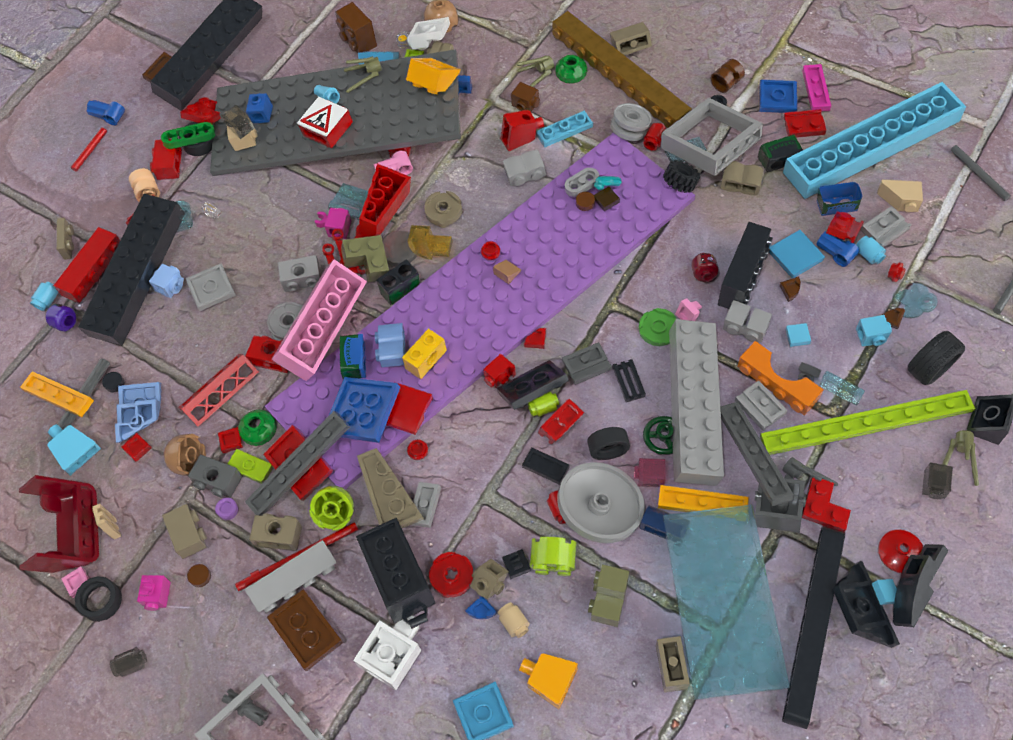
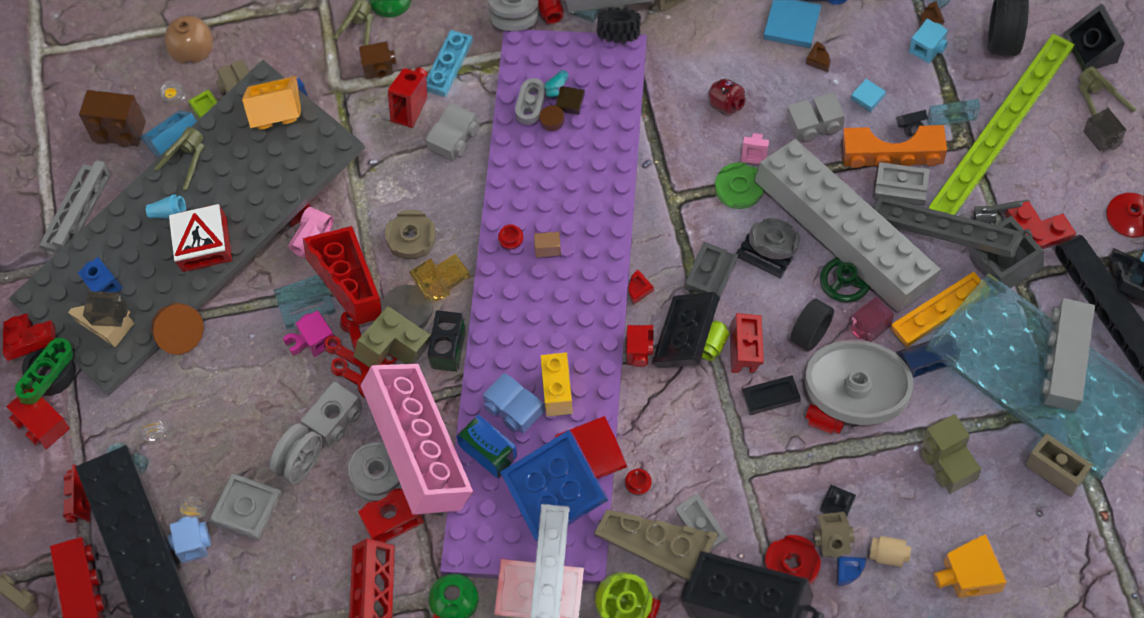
camera: 45 degrees left, 0 degrees up
light nougat wheel [129,168,160,202] -> none
white plate [407,17,450,50] -> none
lime brick [530,537,576,576] -> none
black brick [717,222,773,309] -> none
none -> light grey fence [39,160,111,253]
none -> dark orange tile [151,302,204,355]
none -> clear tile [180,497,208,518]
none -> light grey wheel [270,423,323,484]
none -> flat silver tile [749,218,800,260]
none -> light grey brick [1041,298,1095,411]

